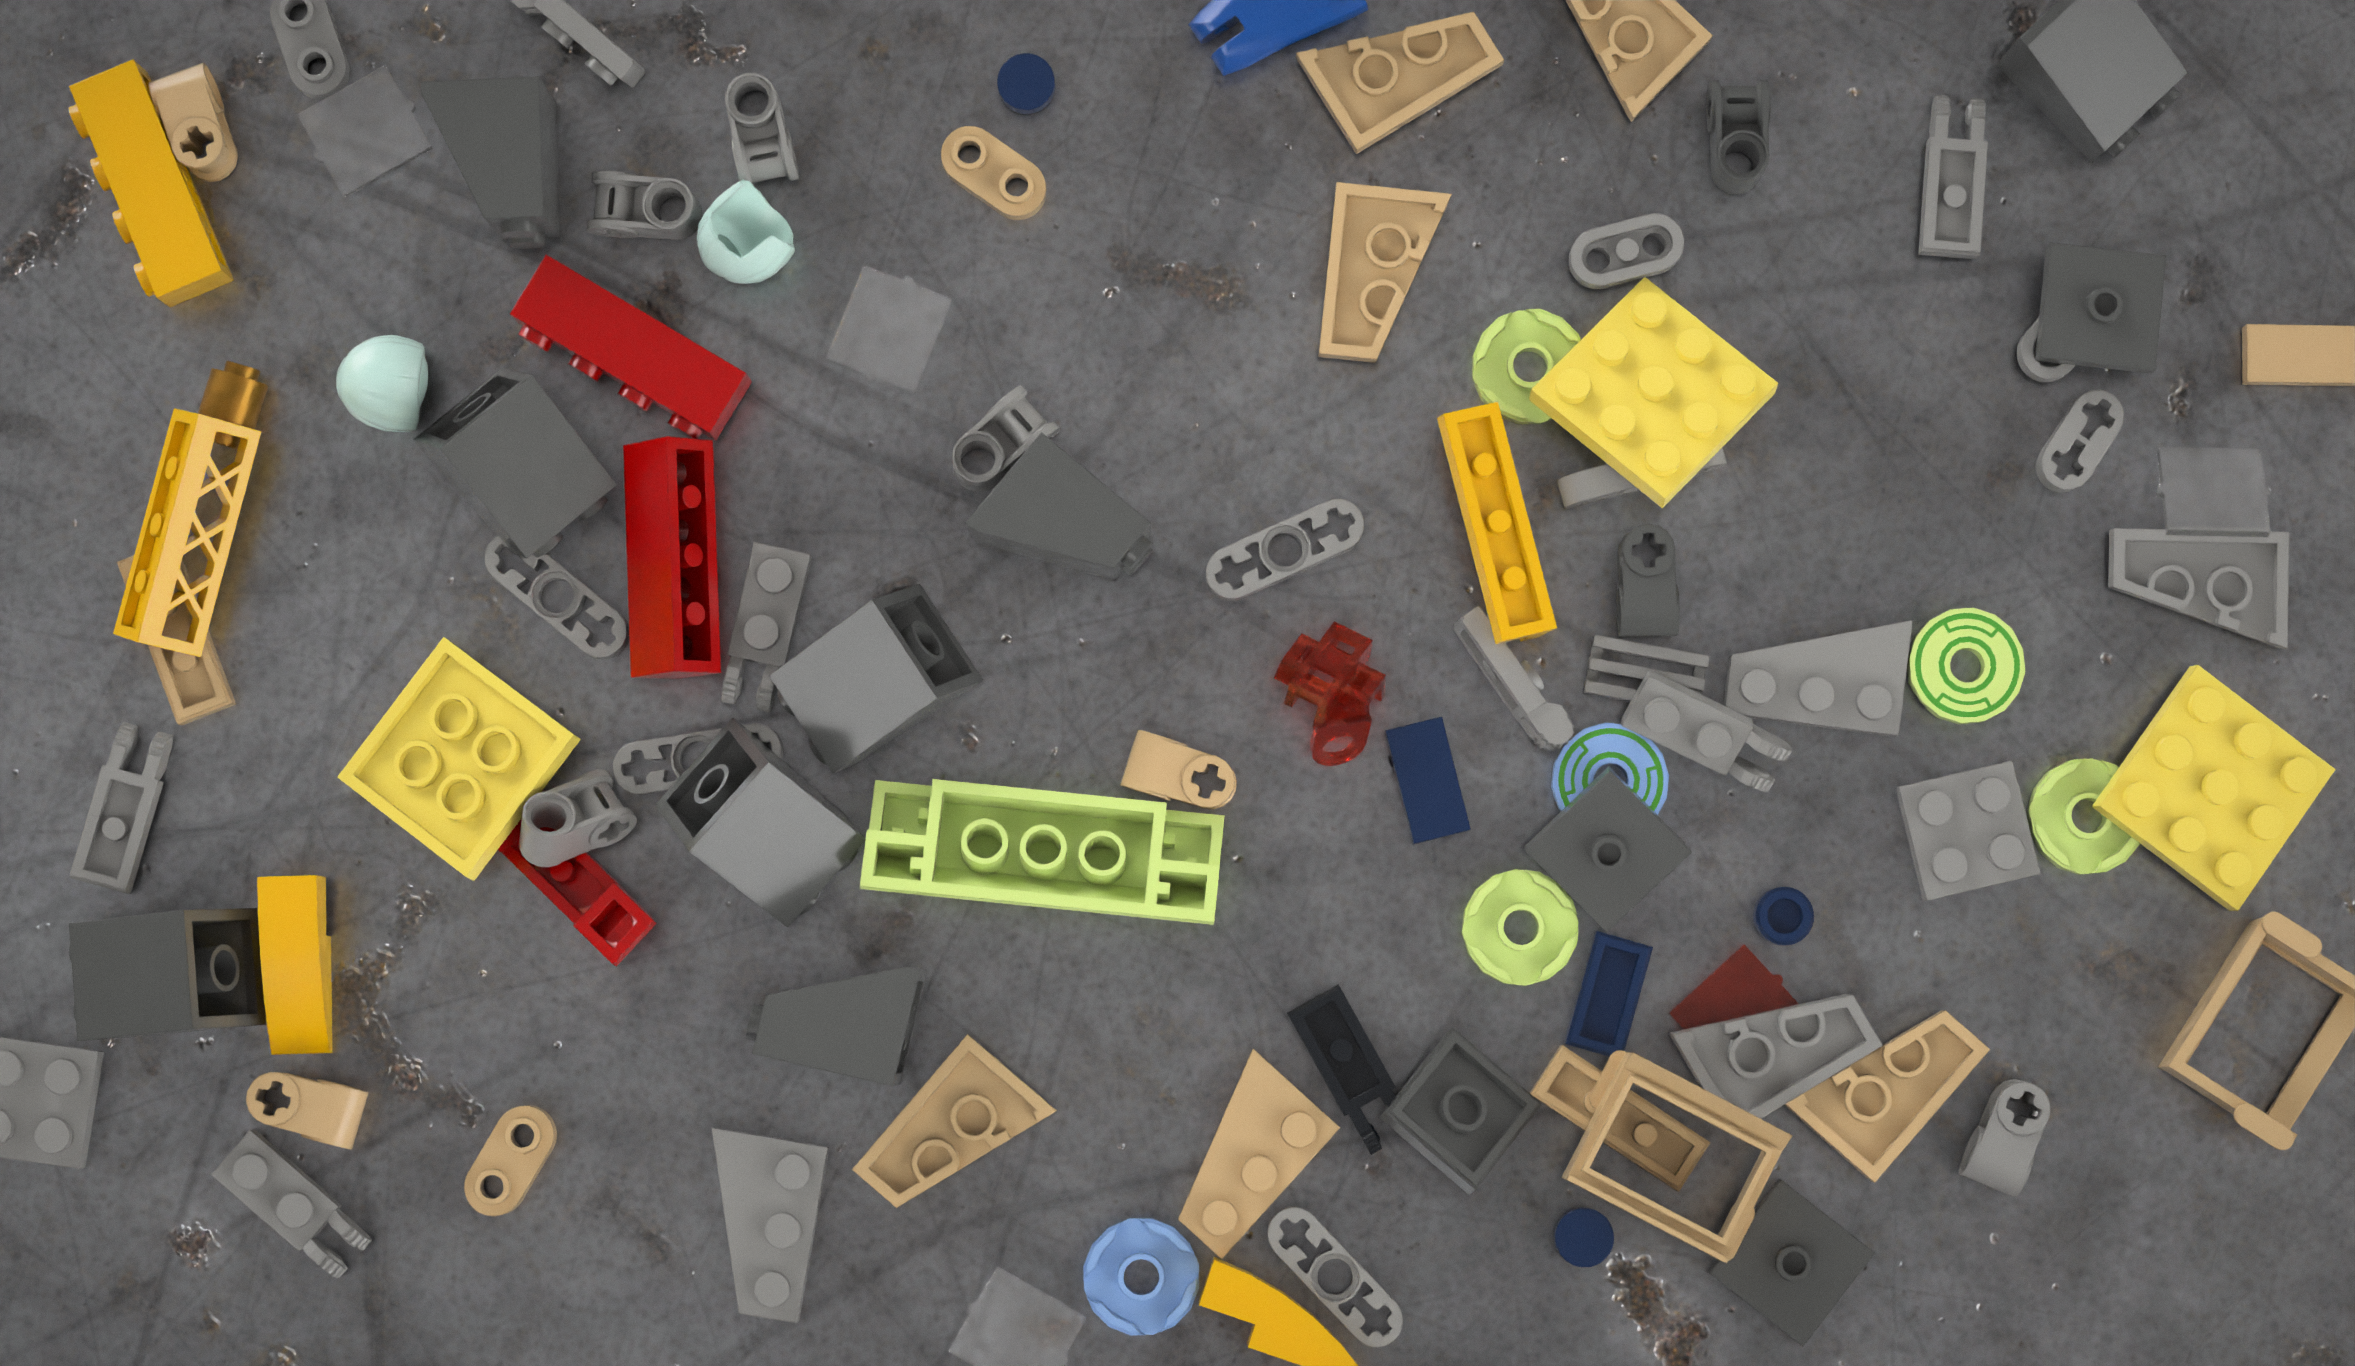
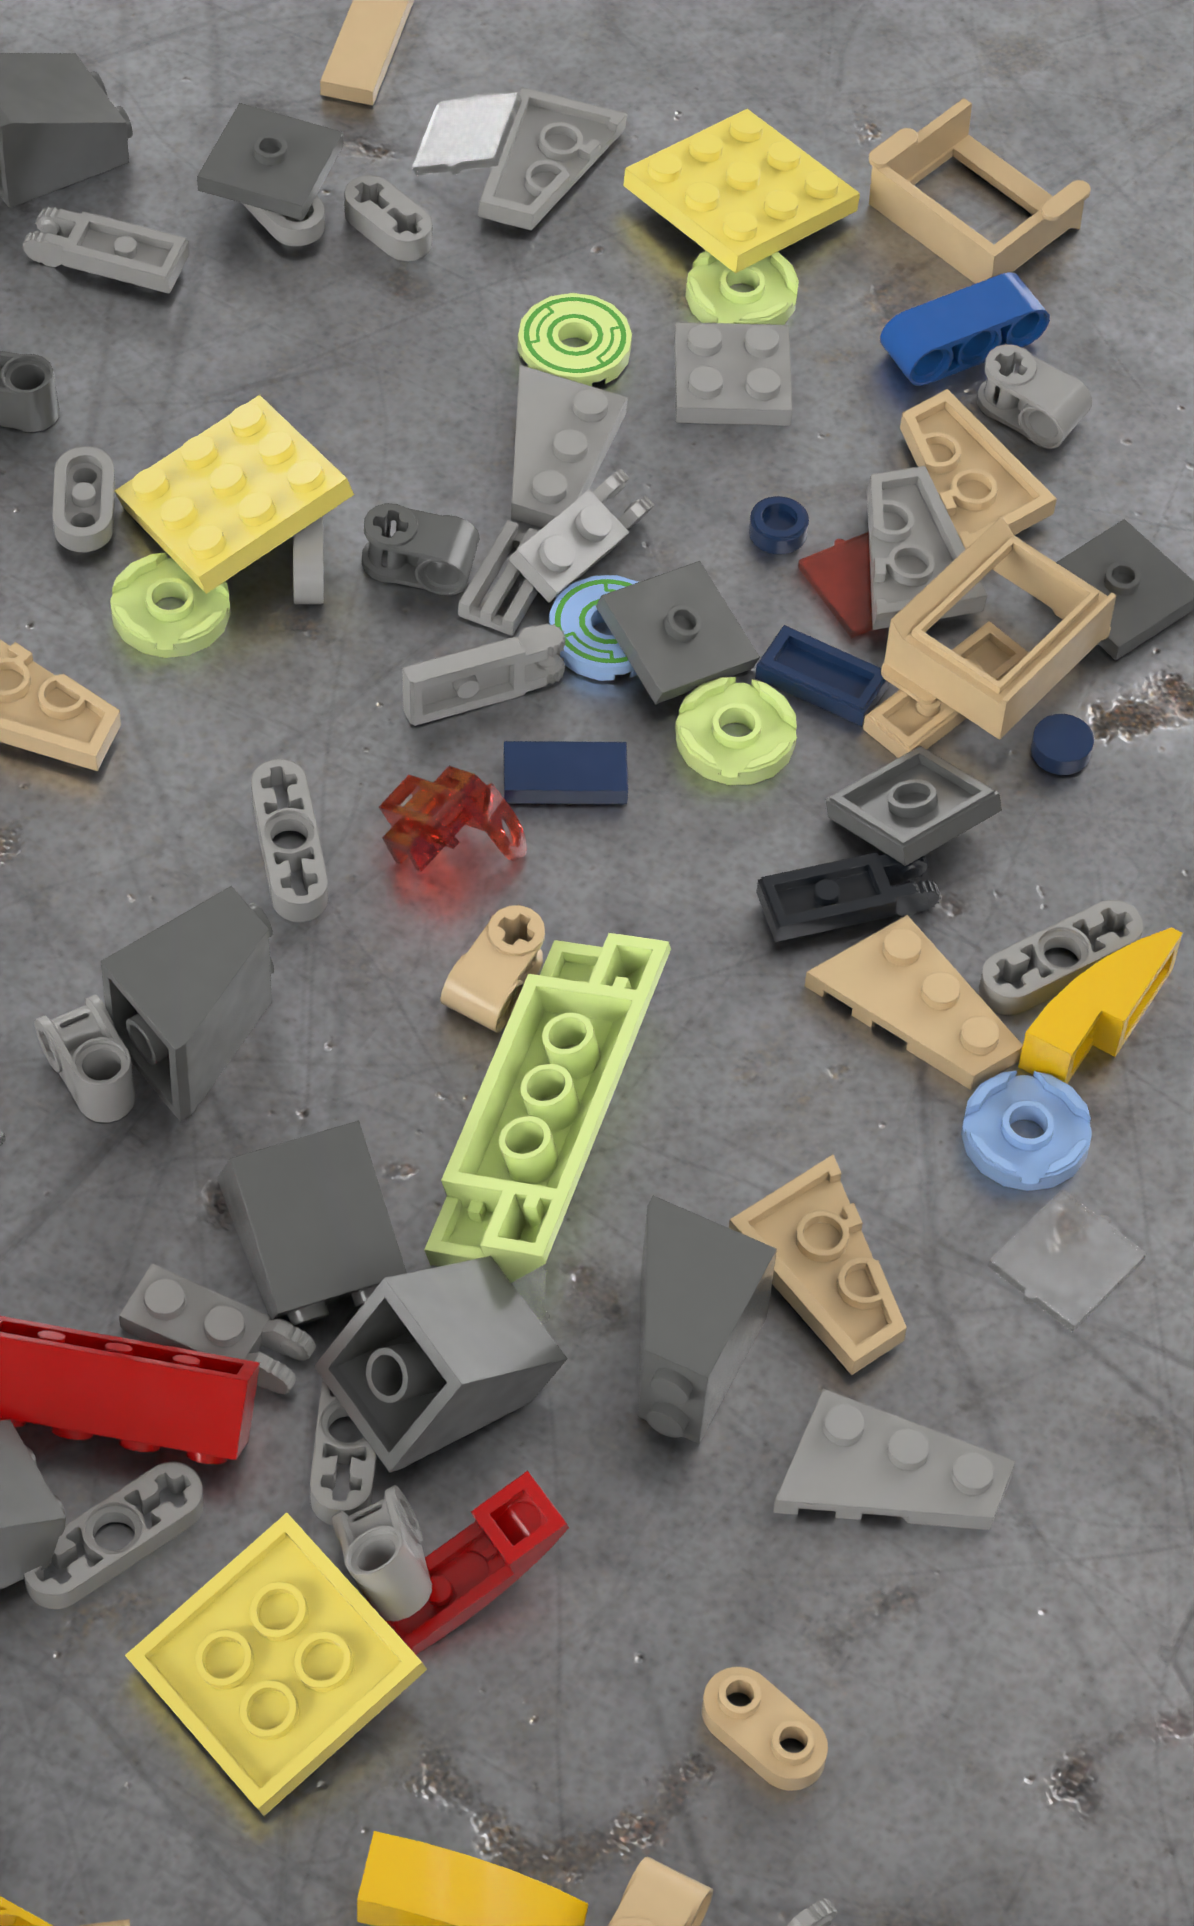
camera: 80 degrees left, 30 degrees down
yellow fence [1437,402,1557,644] -> none
none -> blue beam [880,272,1050,386]

